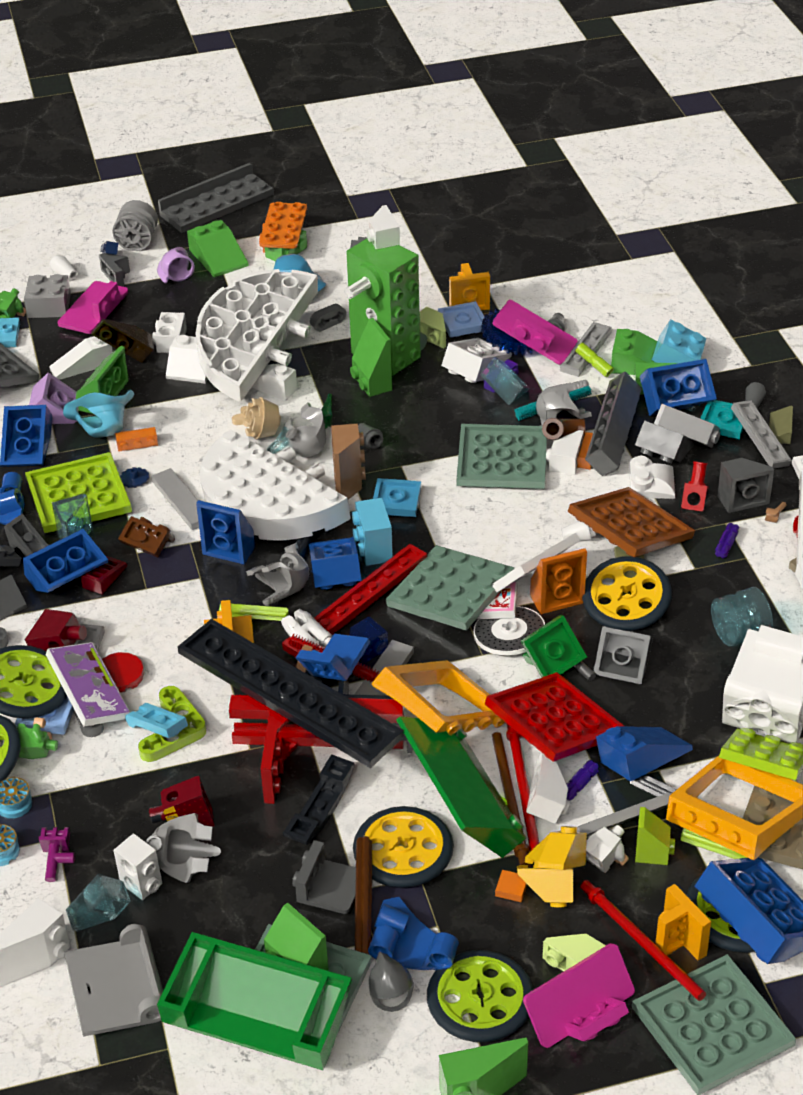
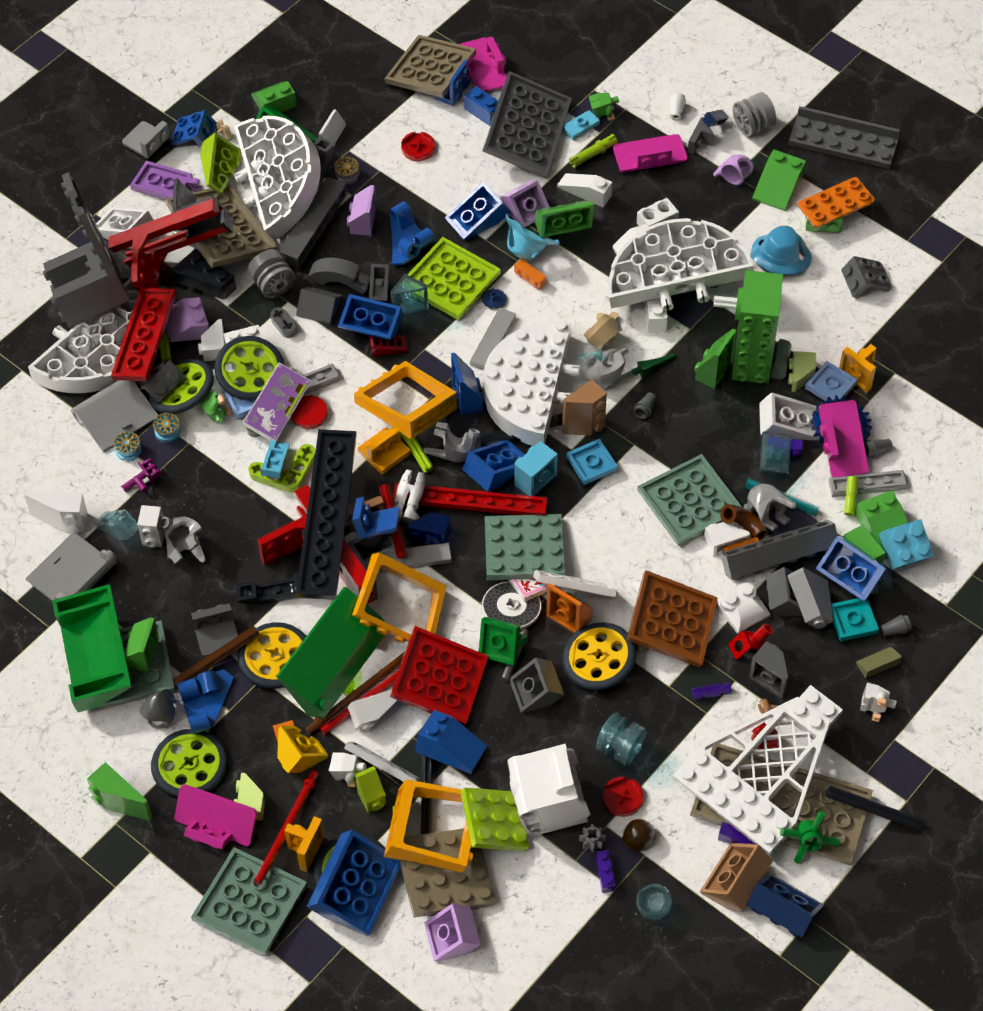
camera: 55 degrees right, 15 degrees up
light grey piece [24,274,71,318] -> none
dark red torso [24,609,87,651] -> none
dark brown slope [91,319,154,363] -> none
reddish brown bracket [118,516,175,558] -> none
dark red torso [149,776,215,827] -> none
white slope [366,205,400,249] -> none
yellow slope [525,826,587,870] -> none
dark purple axle [566,760,599,801] -> none
light grey tile [731,400,792,468] -> none
none -> light orange windscreen [354,361,458,439]
none -> lime pin [569,134,618,168]

